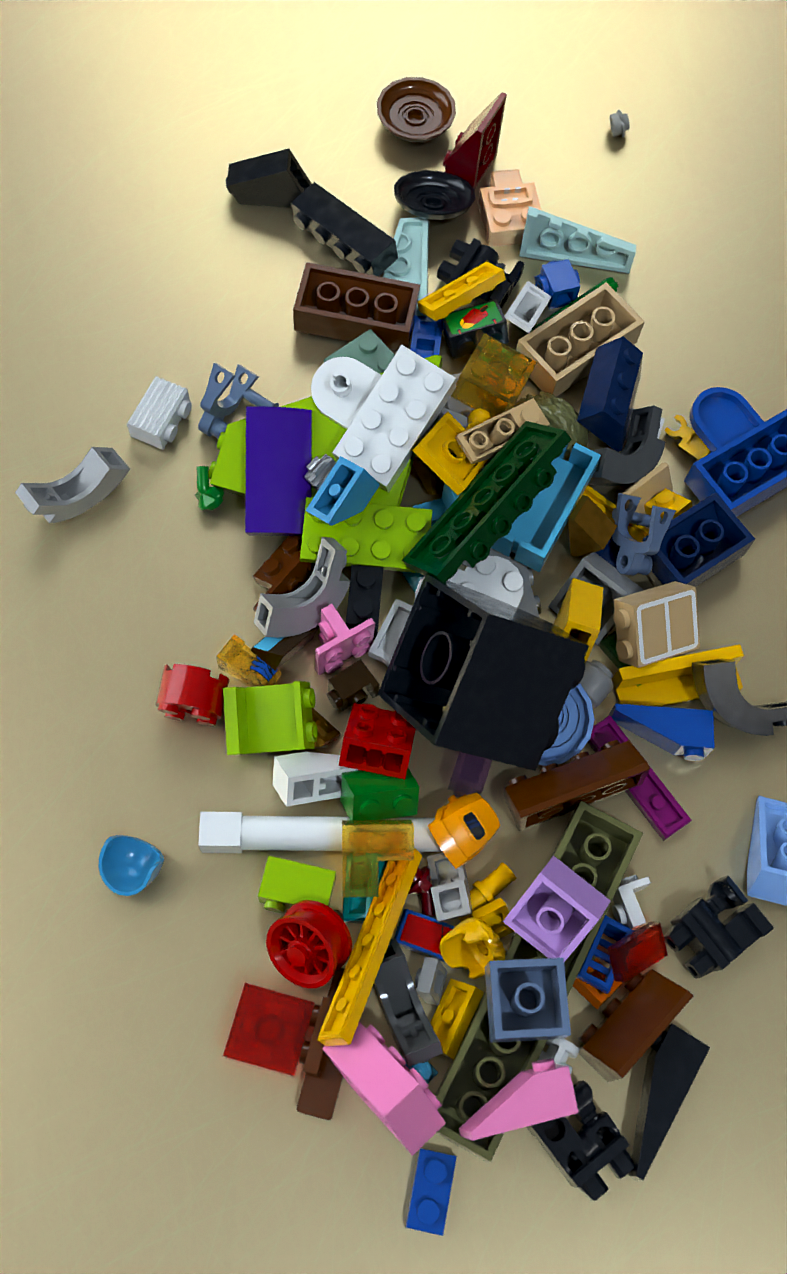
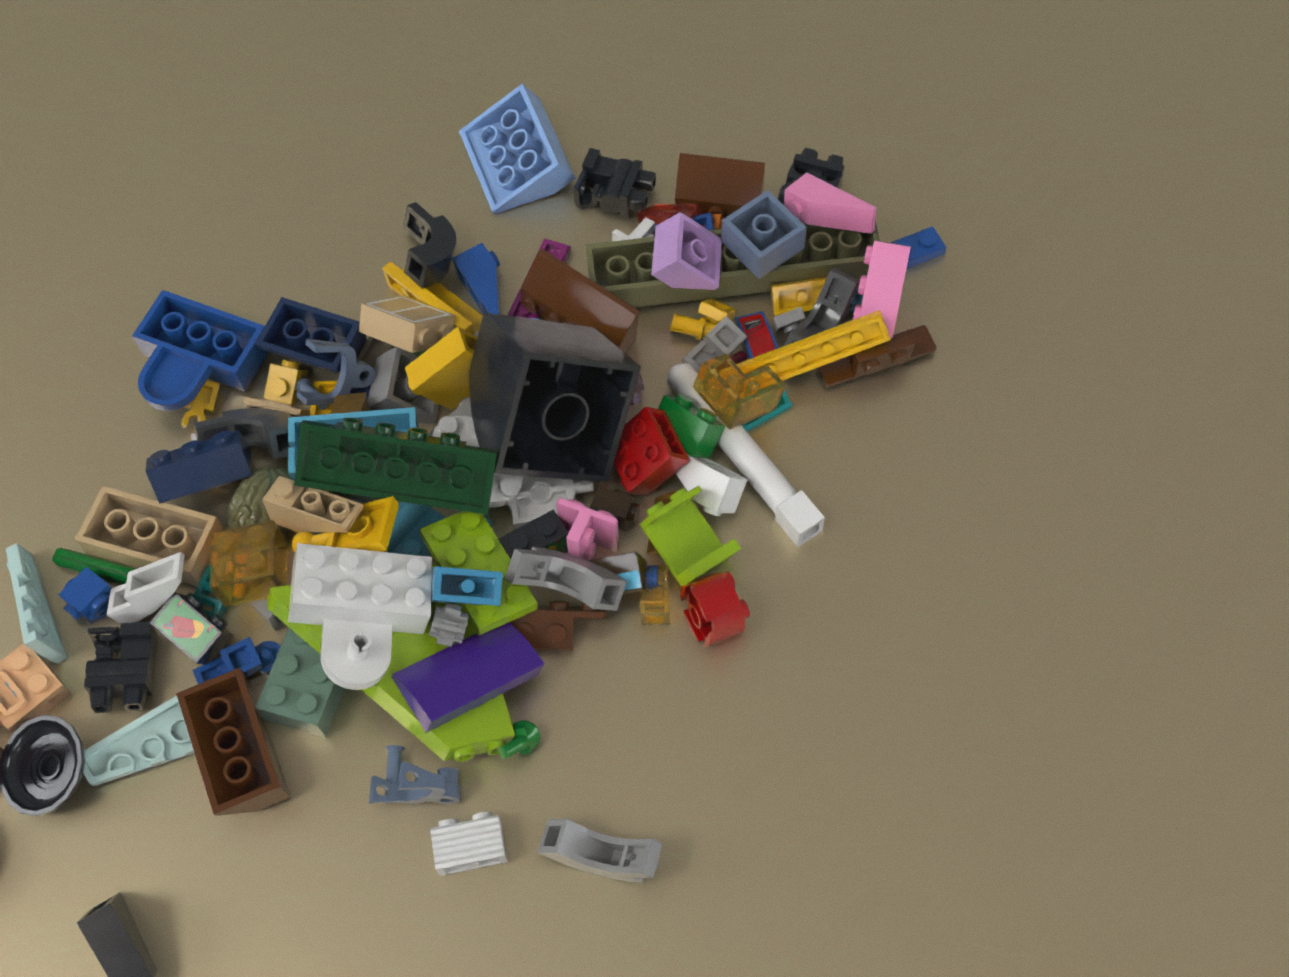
camera: 115 degrees left, 5 degrees down
dark azure helmet [99,835,164,896] -> none
clear red brick [223,983,315,1079] -> none
lime brick [258,855,336,913] -> none
red wheel [266,900,352,989] -> none
black brick [291,182,398,276] -> none
yellow plate [417,261,506,321] -> none
light orange helmet [428,792,500,869] -> none
yellow hair [439,917,506,979] -> none
black slope [629,1024,710,1181] -> none

